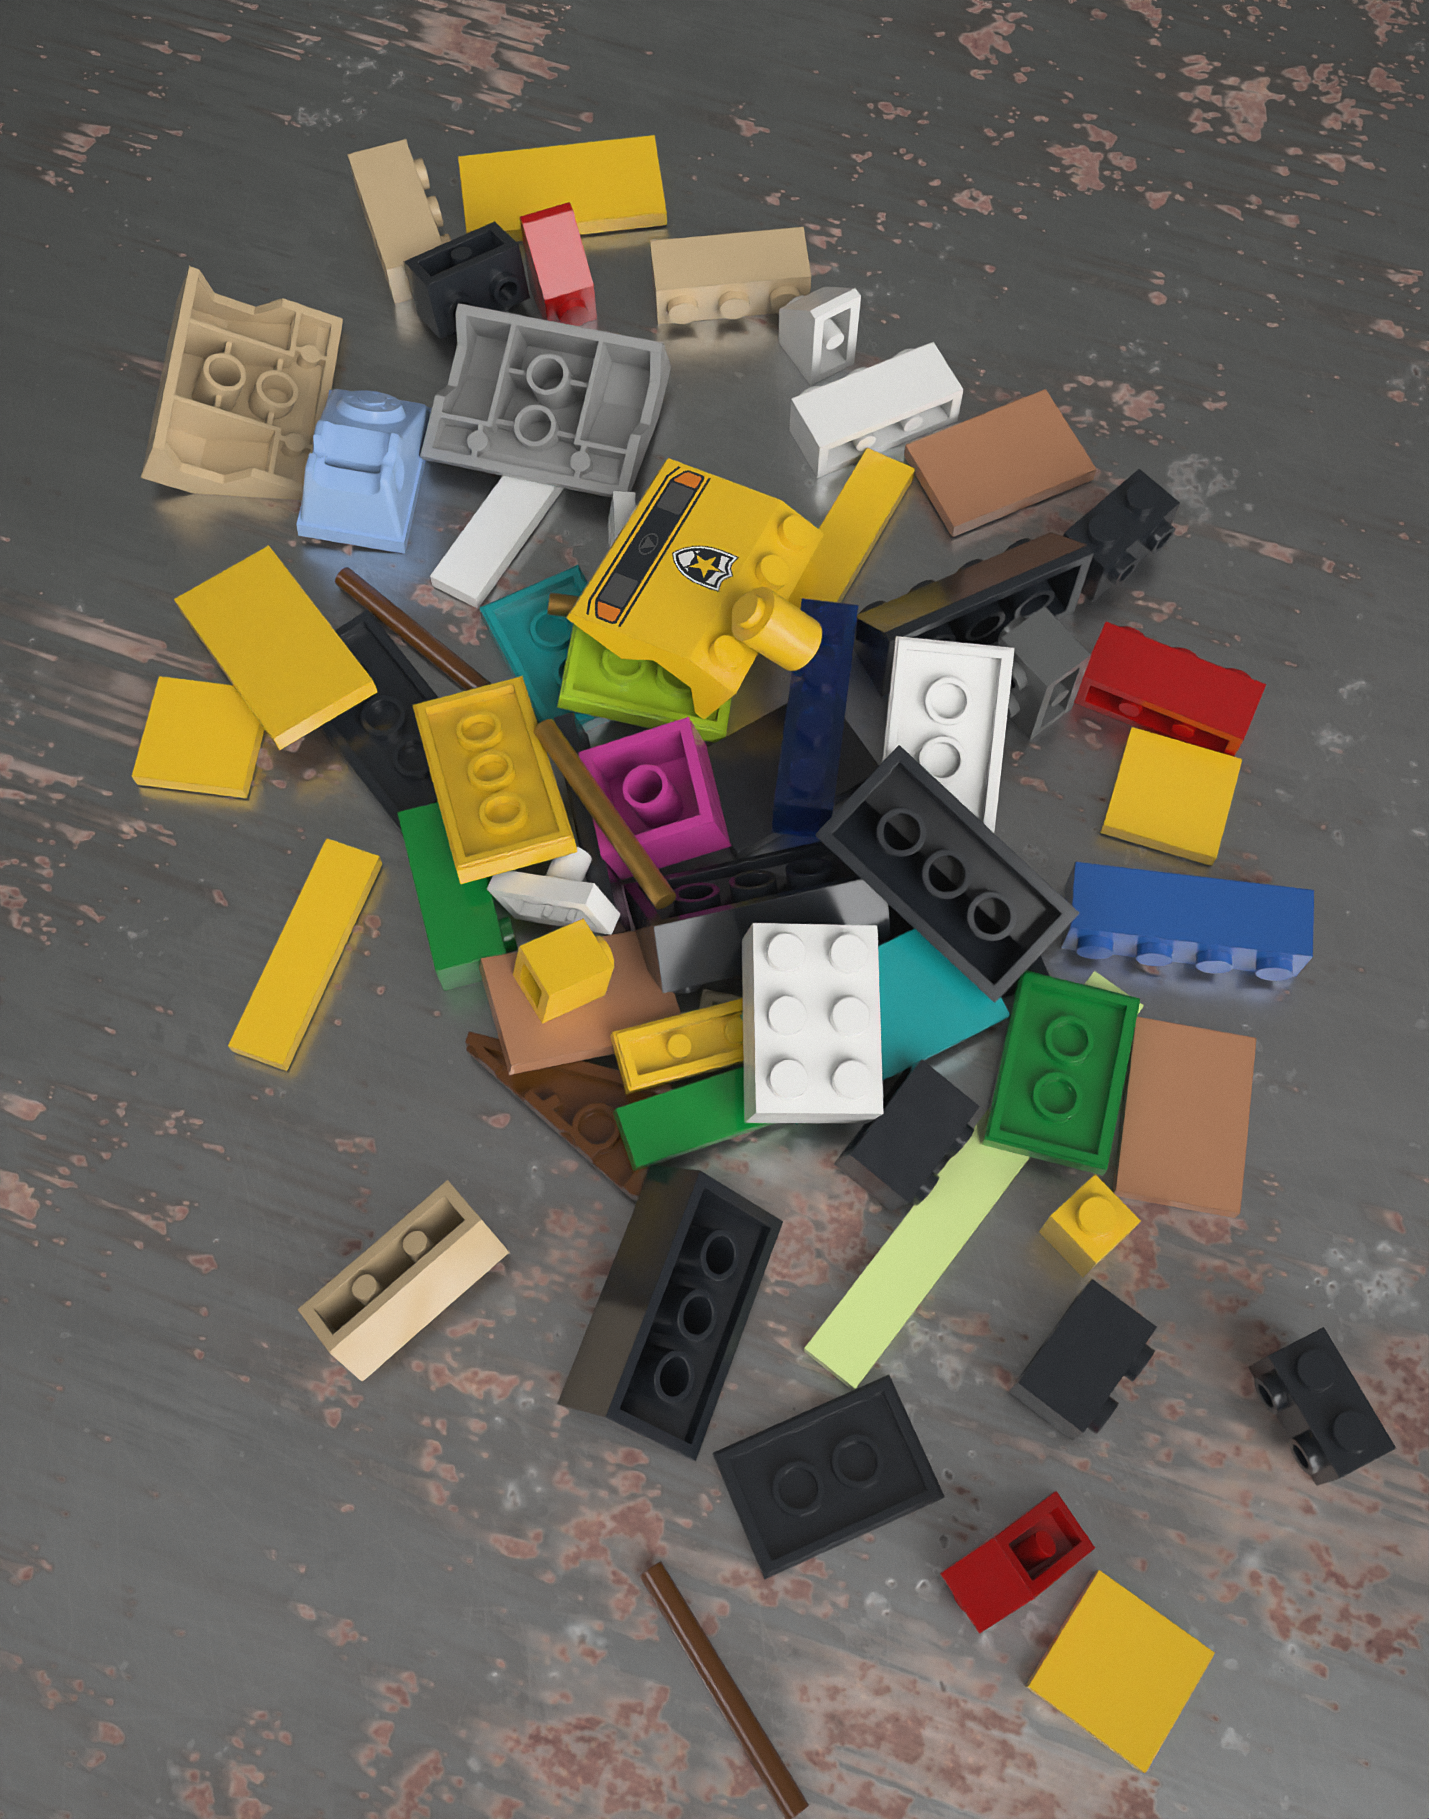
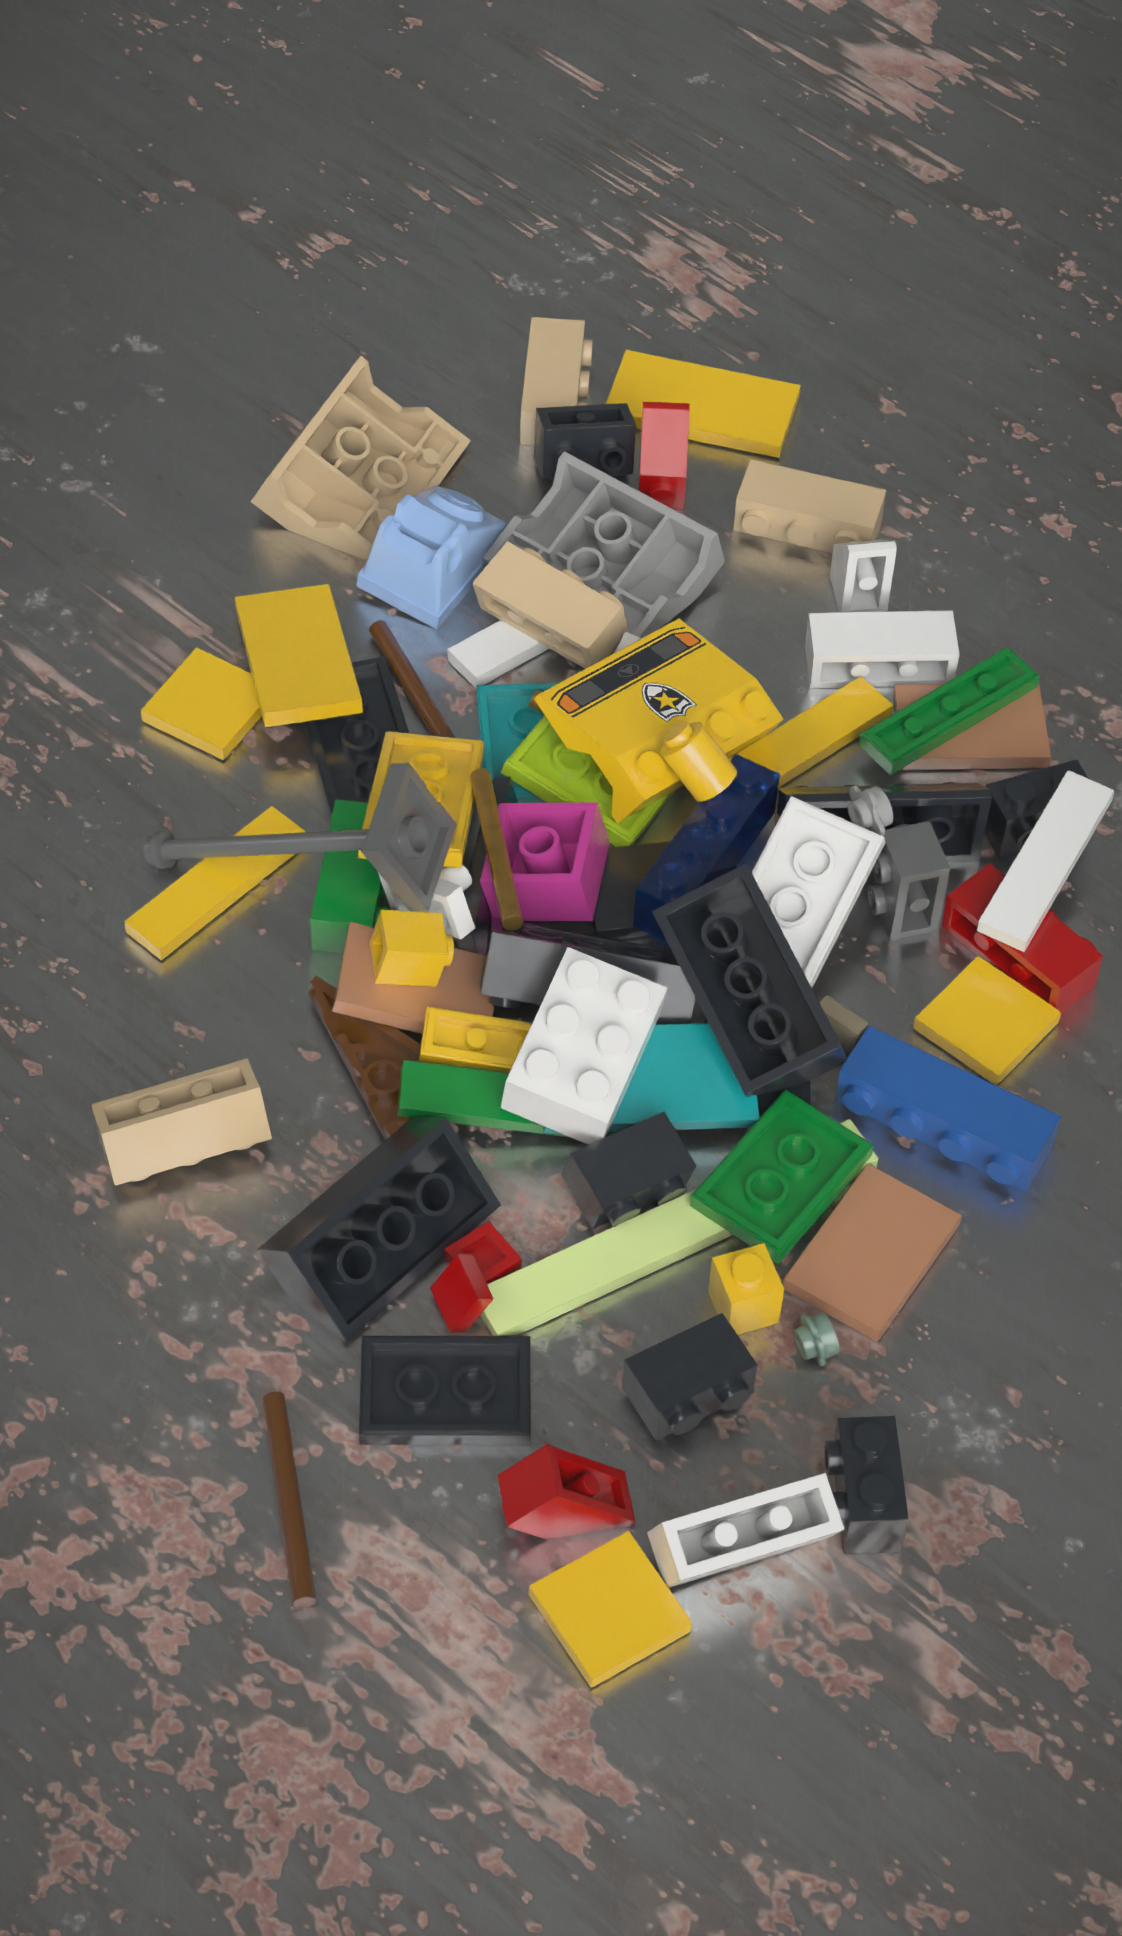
camera: 20 degrees right, 15 degrees down
none -> dark grey tile [143,763,457,911]
none -> red tile [430,1254,494,1333]
none -> red tile [445,1221,522,1284]
none -> tan brick [473,541,629,669]
none -> white brick [647,1473,844,1588]
none -> sand green plate [793,1312,840,1366]
none -> dark tan tile [819,995,869,1058]
none -> light grey plate [848,785,893,836]
none -> green tile [859,647,1040,775]
none -> white tile [977,770,1114,952]

